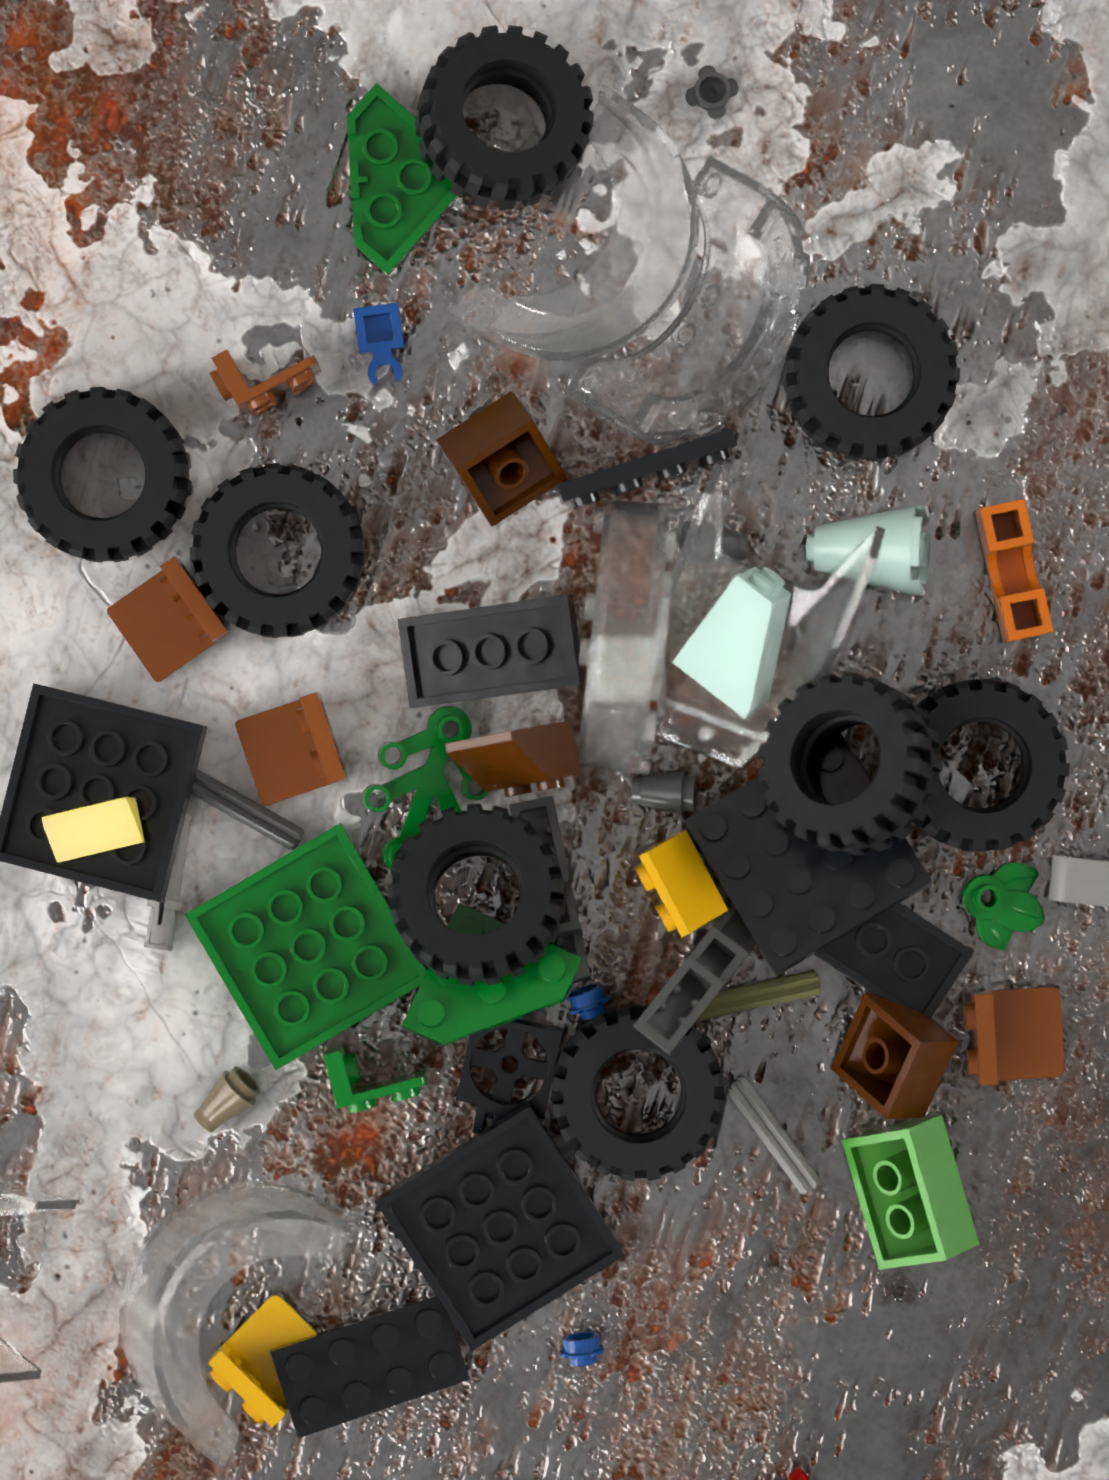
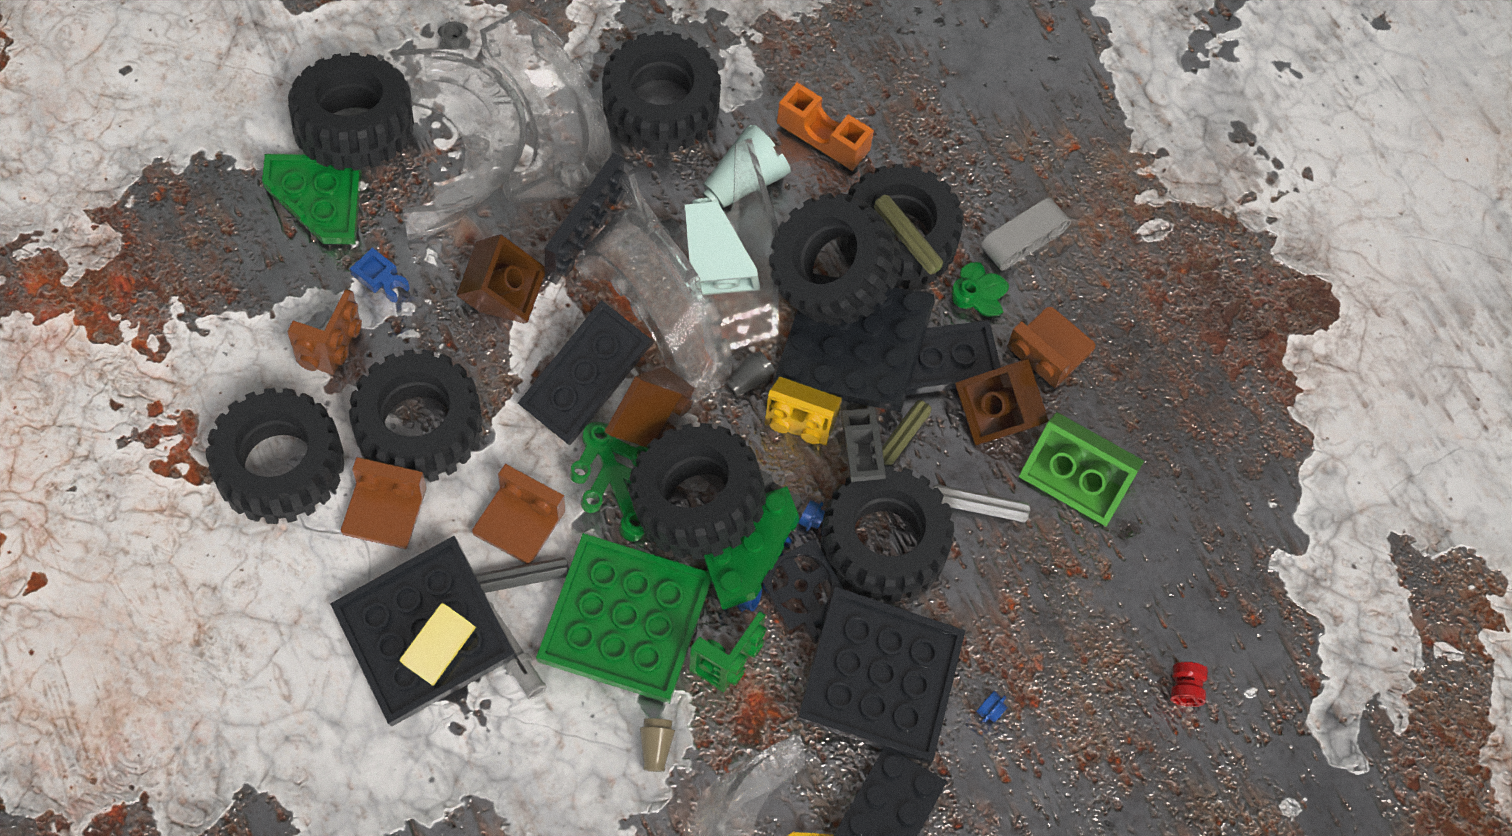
camera: 45 degrees left, 25 degrees down
none -> olive axle [874,195,943,275]

